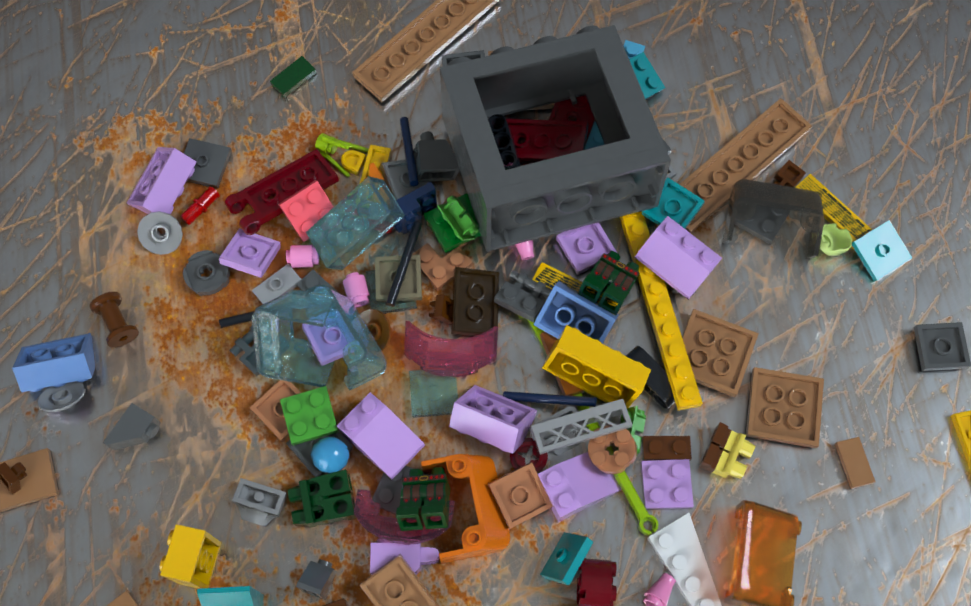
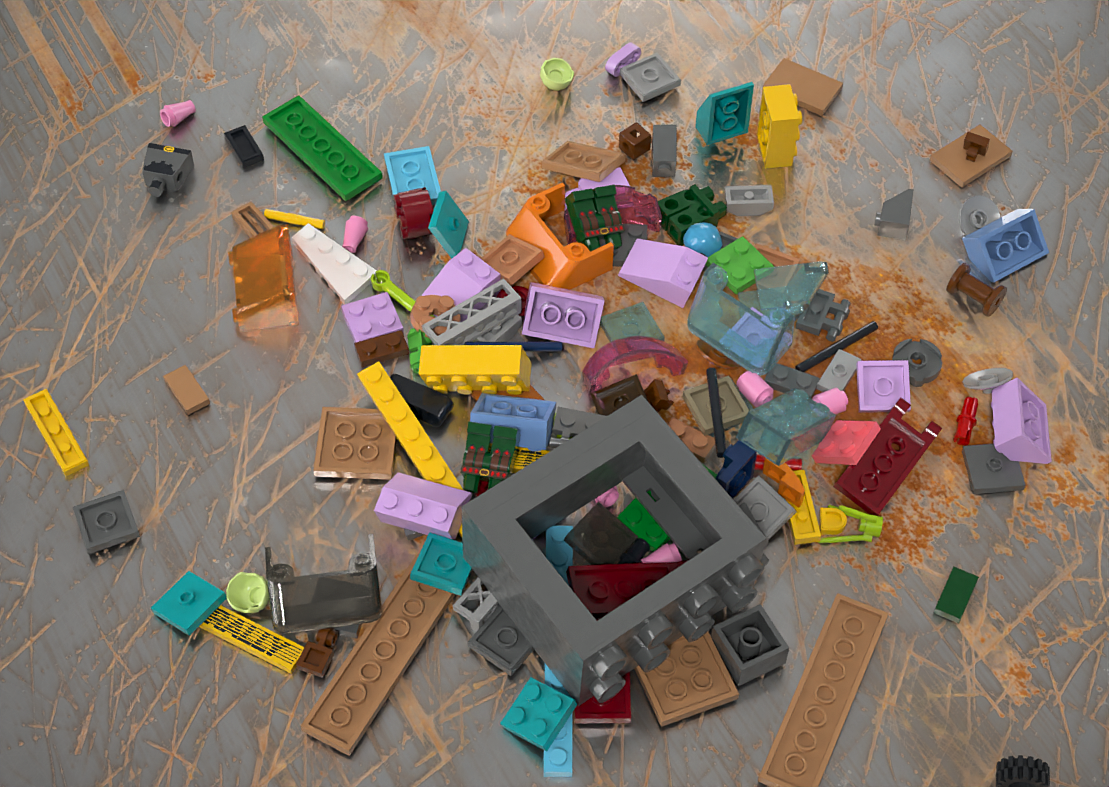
camera: 160 degrees right, 15 degrees down
dark blue bar [400,117,419,187] -> none
black beam [488,114,521,170] -> none
hips [699,422,756,479] -> none
medium nougat plate [746,367,824,448] -> none

